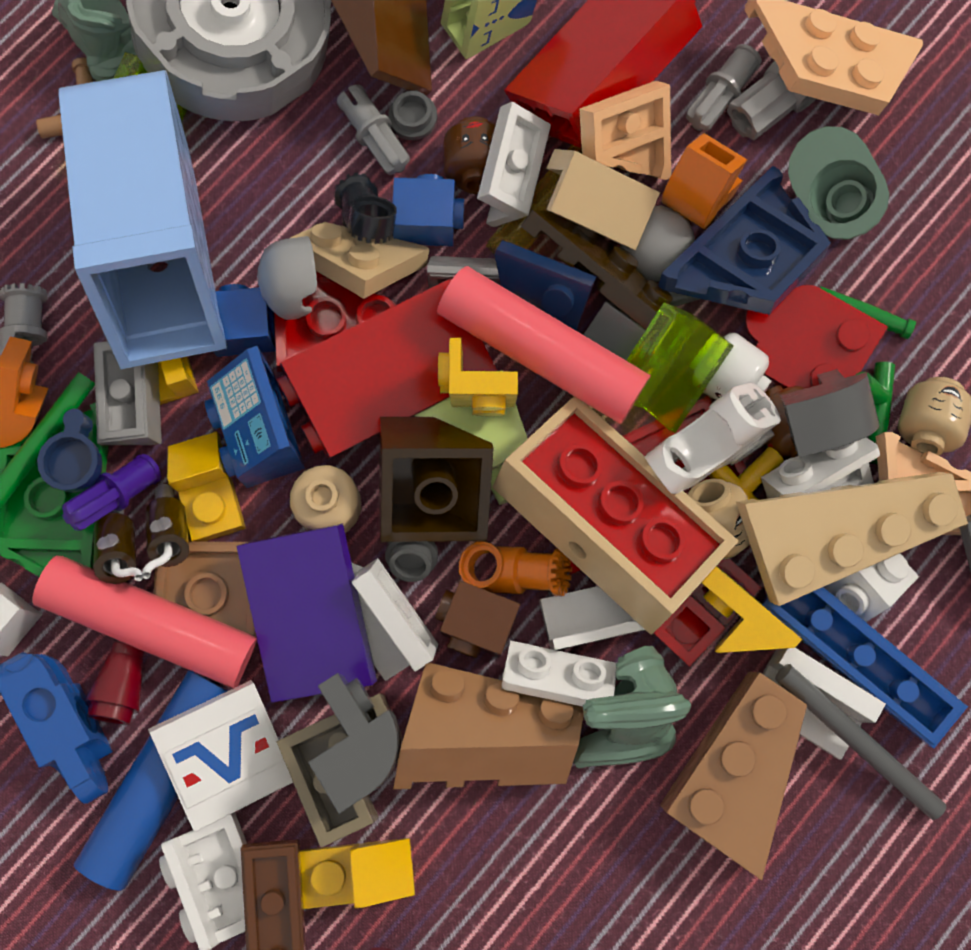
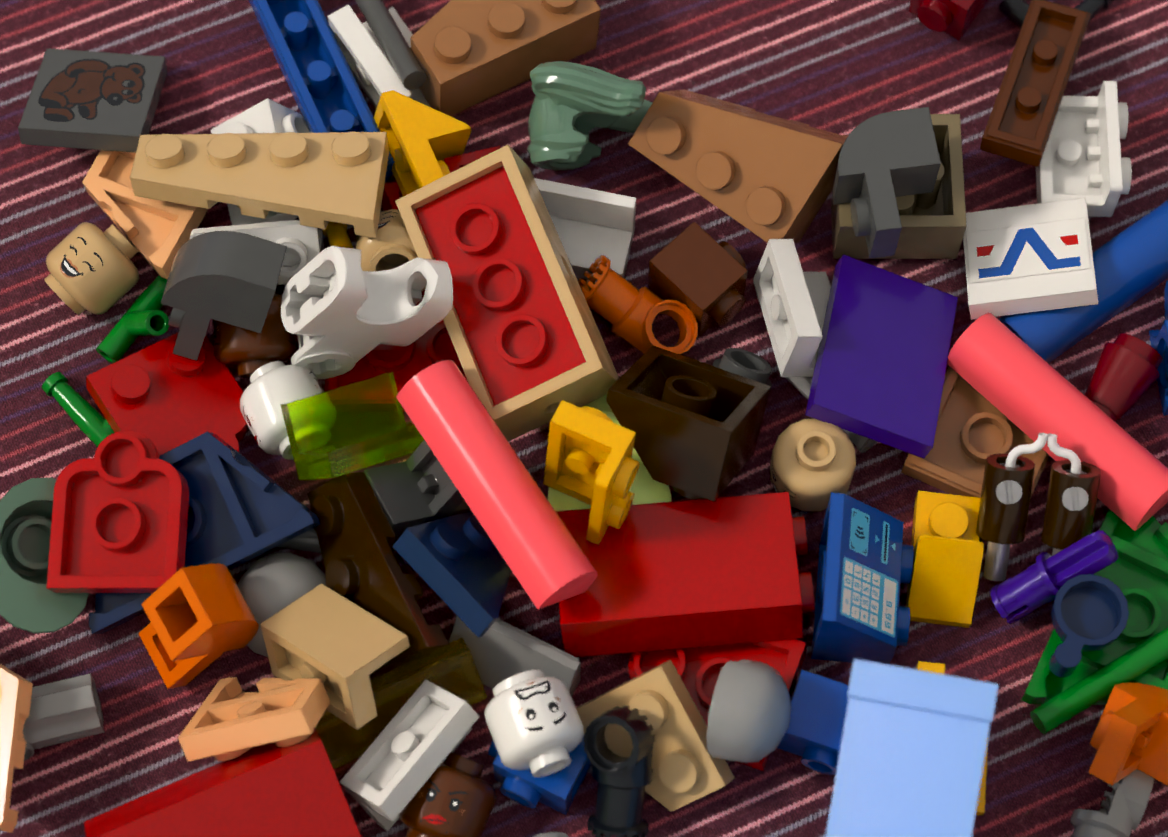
camera: 155 degrees left, 10 degrees down
light grey slope [94,341,162,445] -> none
yellow slope [300,838,415,909] -> none
white bracket [501,641,616,706] -> none
light grey axle [686,44,762,131] -> none
none -> red plate [46,430,189,593]
none -> white head [485,670,584,778]

